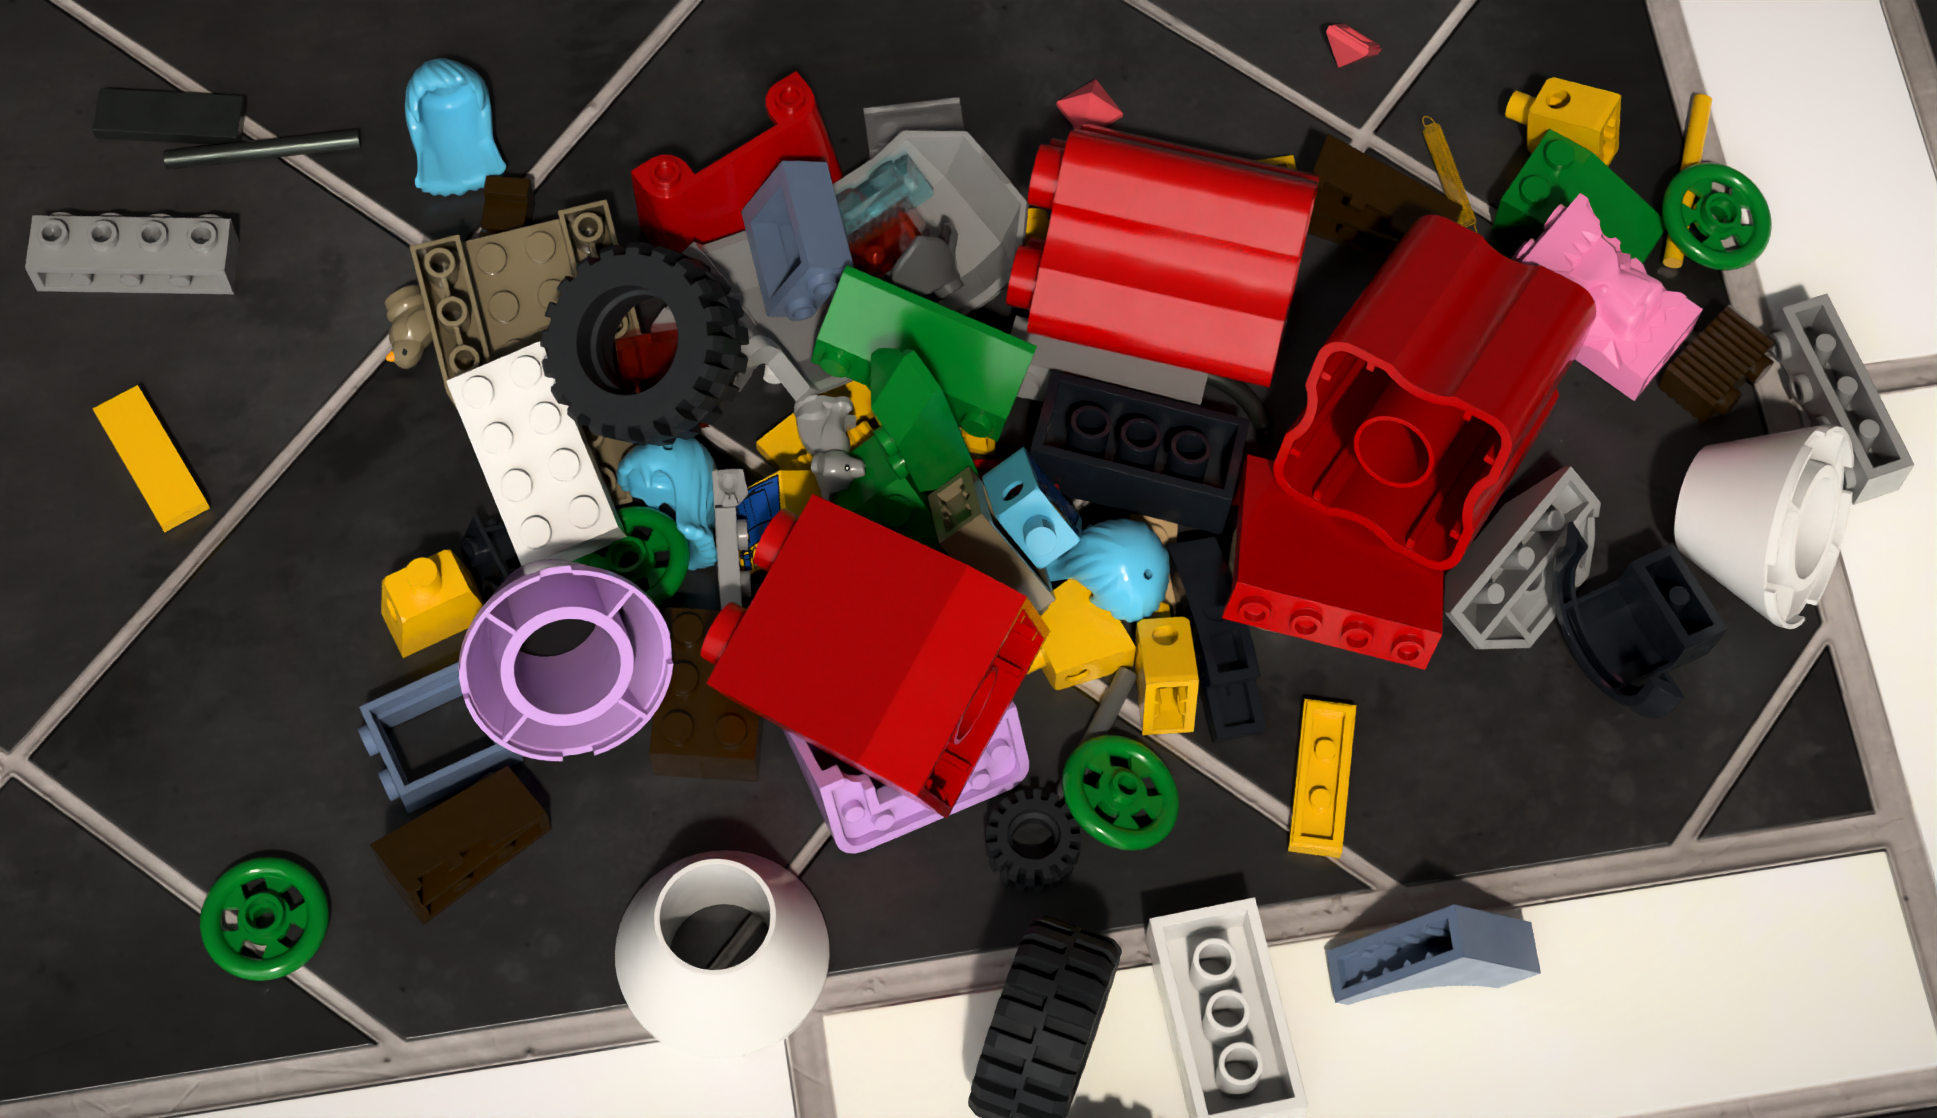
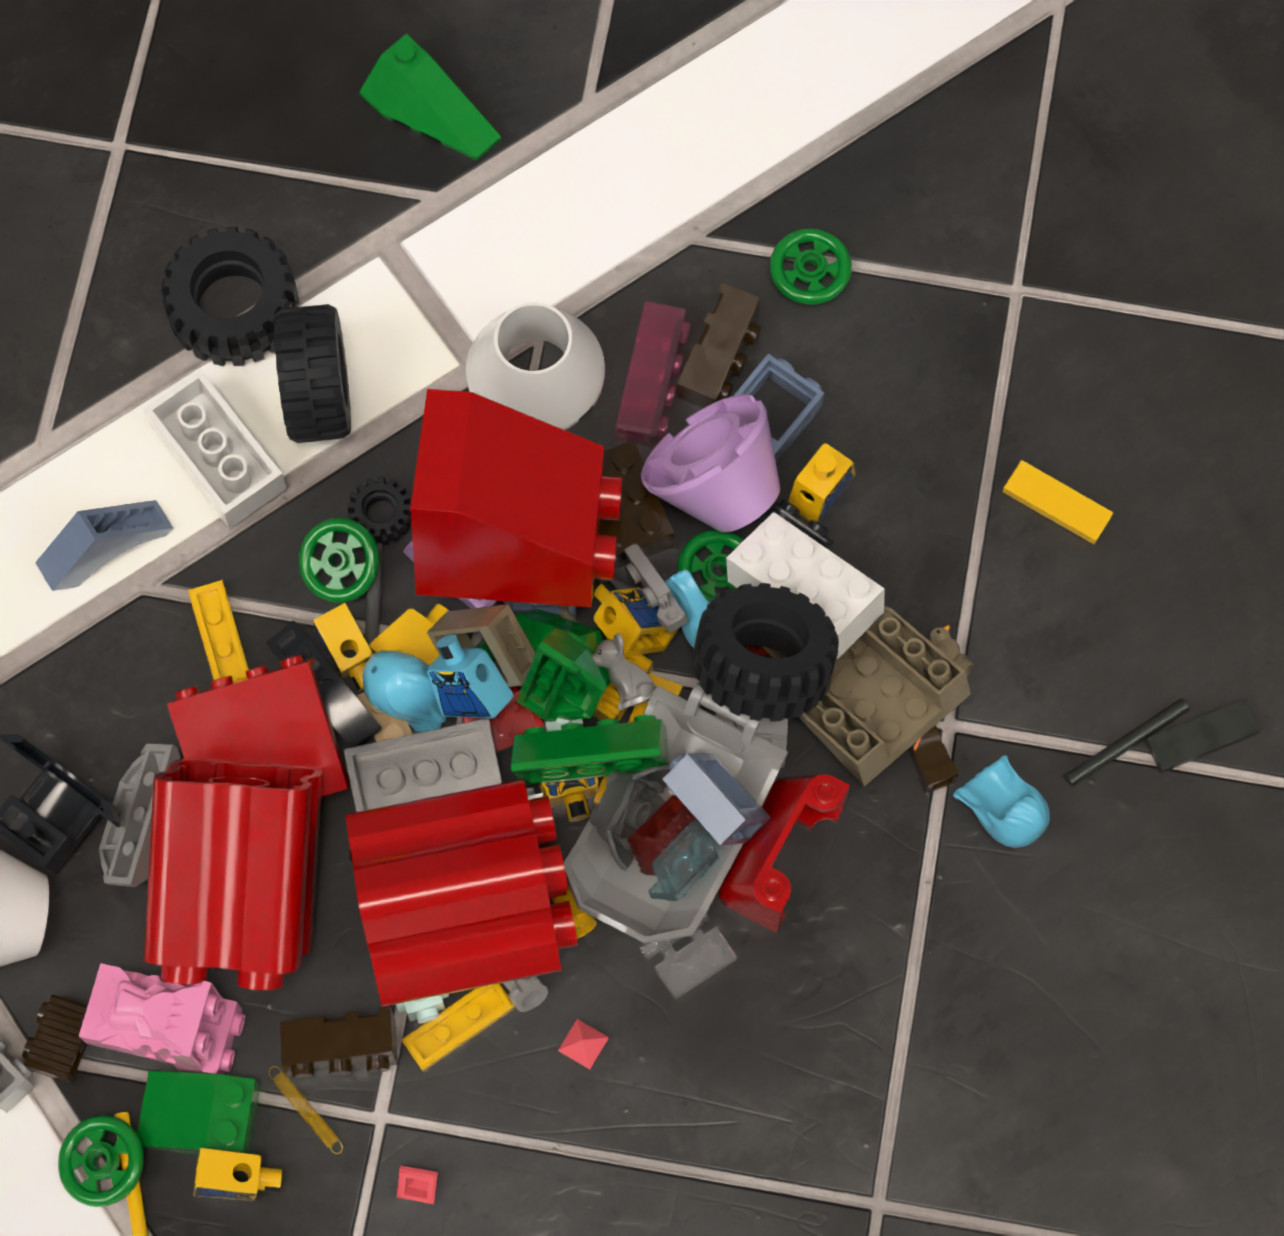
camera: 155 degrees right, 5 degrees up
light grey brick [25,212,240,294] -> none
none -> clear pink brick [615,301,691,448]

